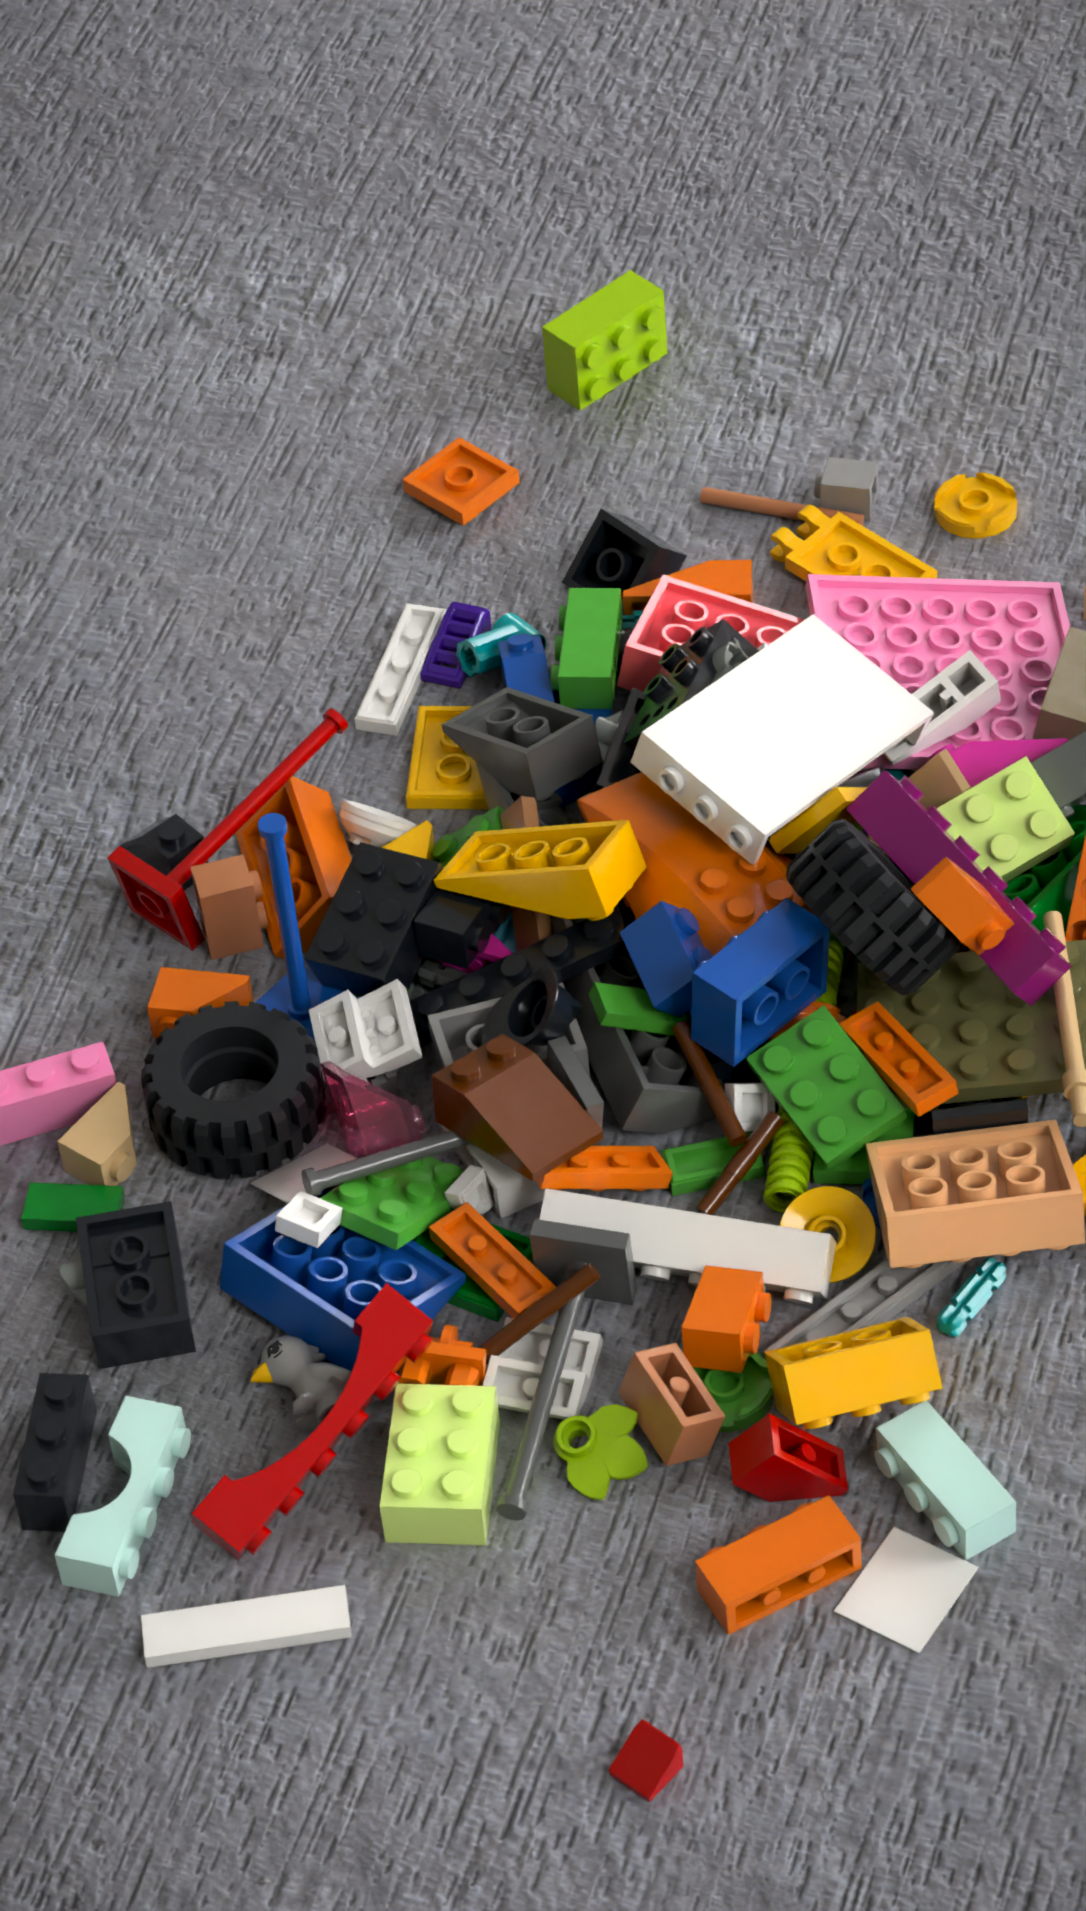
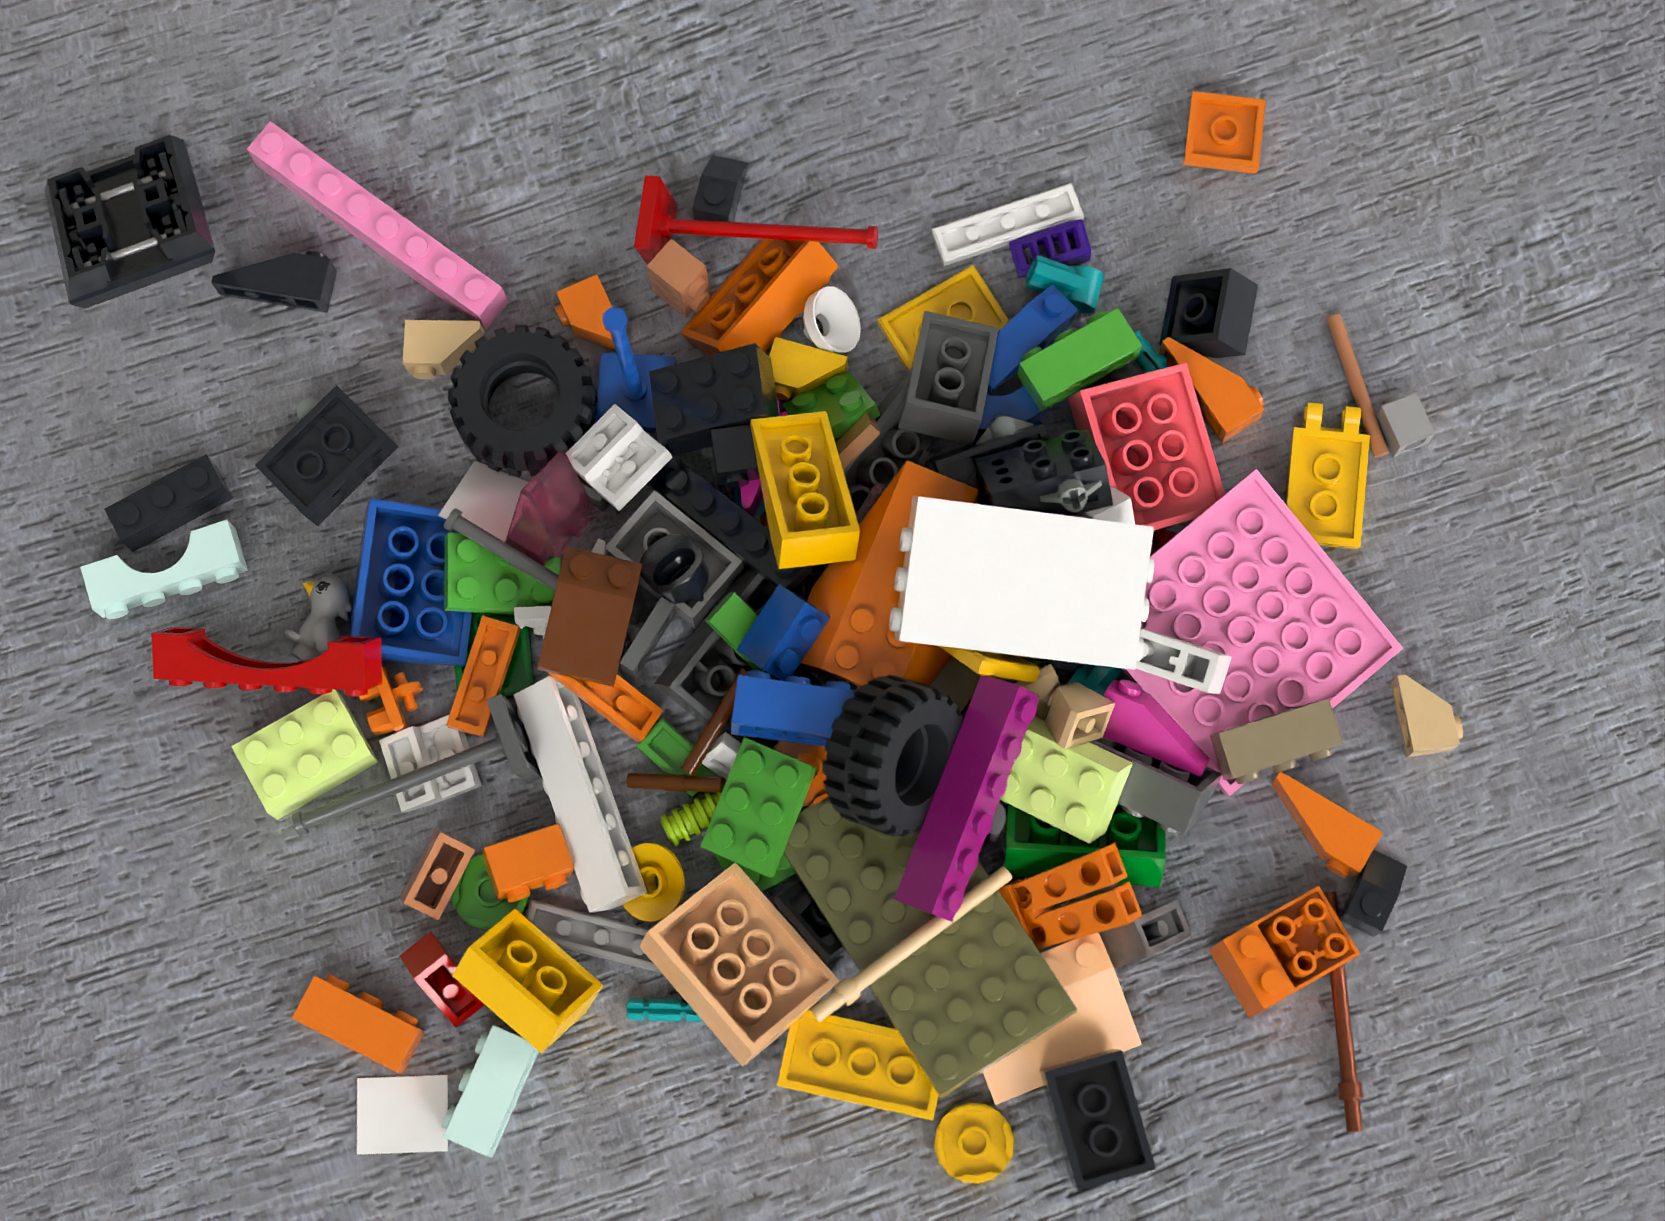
camera: 55 degrees right, 30 degrees up
green tile [21,1182,125,1232] -> none
white tile [141,1585,352,1668] -> none
white plate [275,1191,343,1248] -> none
reddish brown bar [477,1262,601,1365] -> none
lime brick [542,270,668,411] -> none
lime plate [553,1405,648,1501] -> none
red slope [608,1719,684,1803] -> none
orange plate [839,1001,959,1117] -> none
orange slope [911,857,1014,956] -> none
yellow tile [934,473,1017,539] -> none

